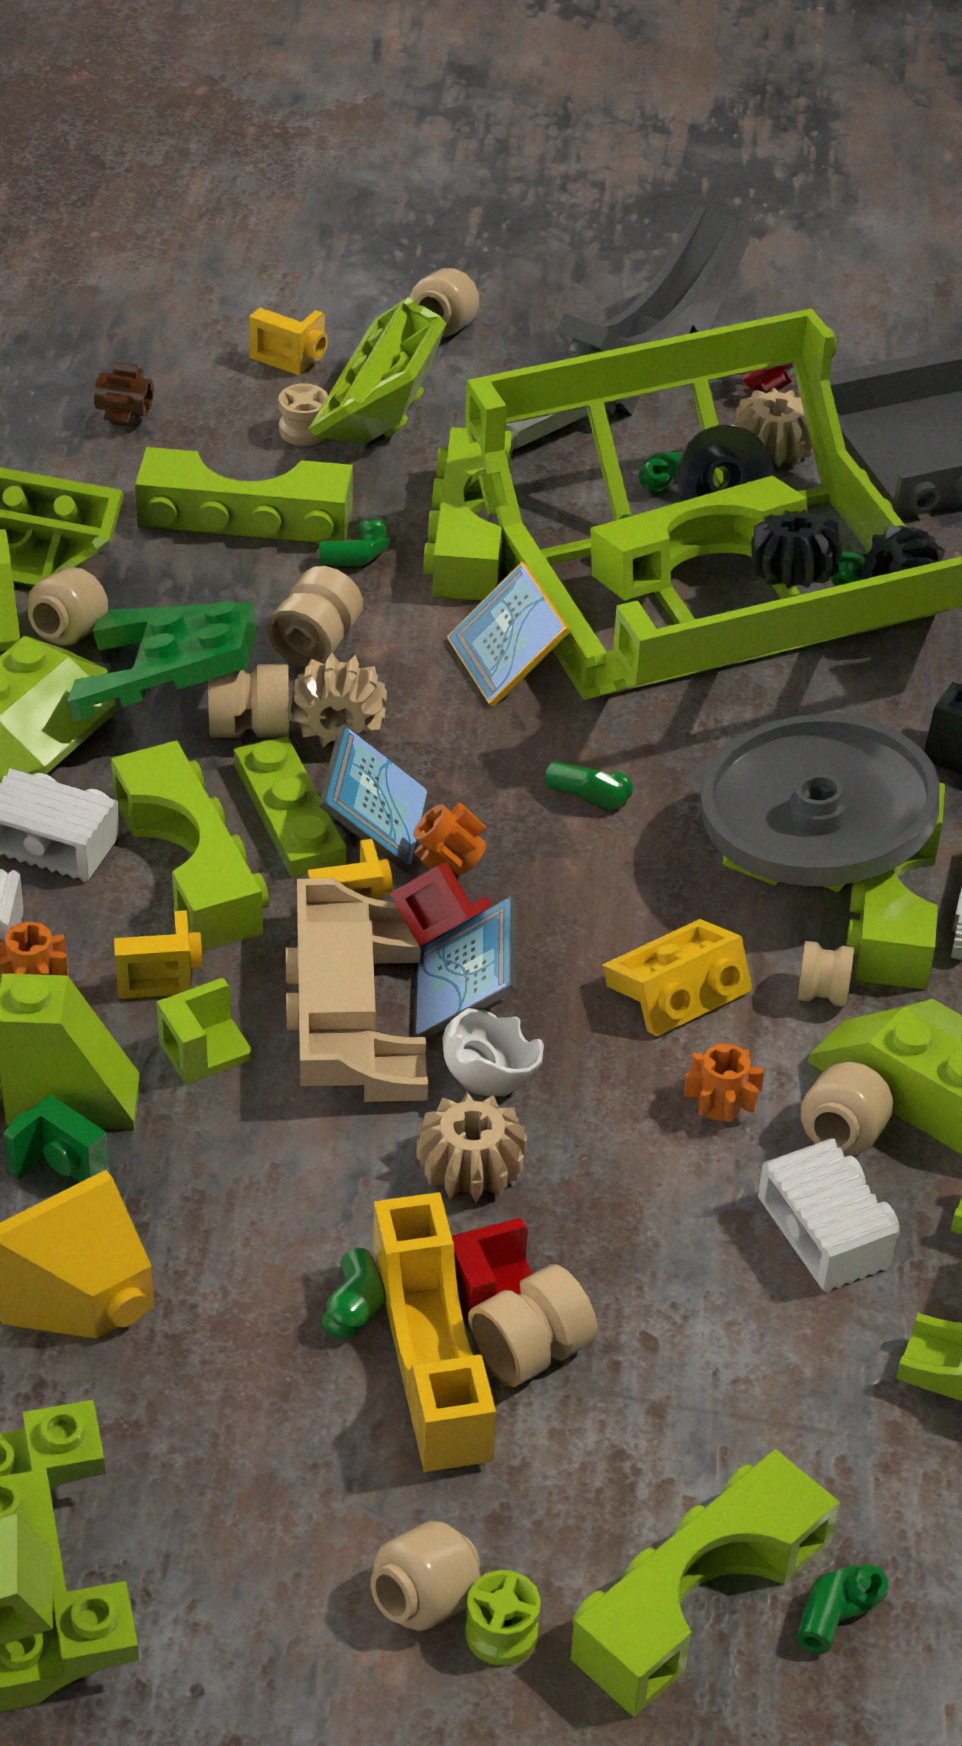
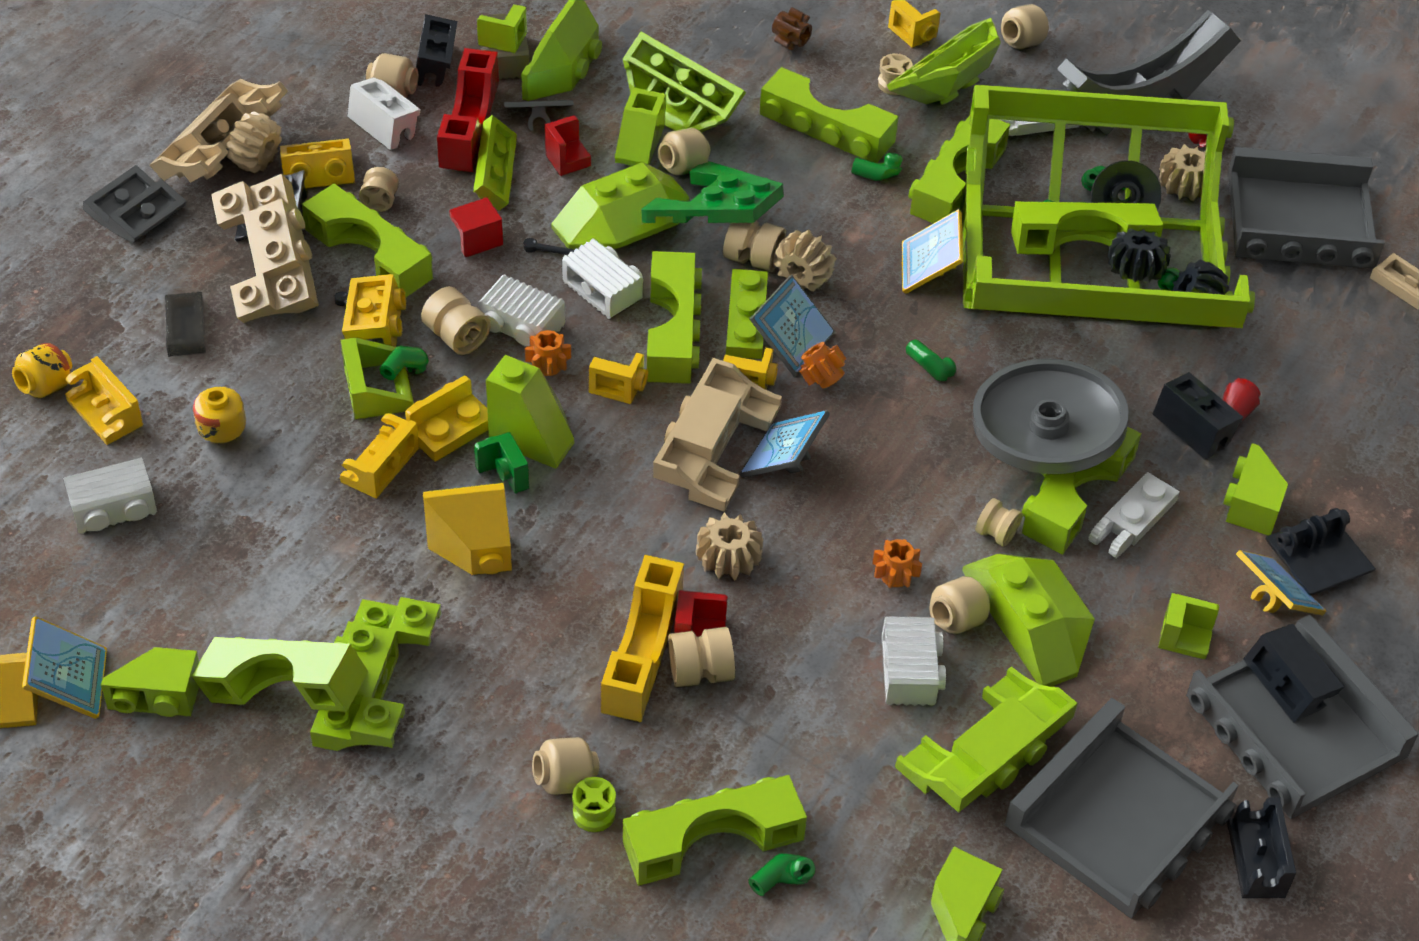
camera: 25 degrees right, 5 degrees up
lime panel [157,978,252,1086] -> none
tan wheel [267,566,363,668] -> none
green arm [322,1248,385,1340] -> none
red panel [390,861,492,947] -> none
white hair [443,1008,544,1097] -> none
yellow bracket [602,919,752,1036] -> none

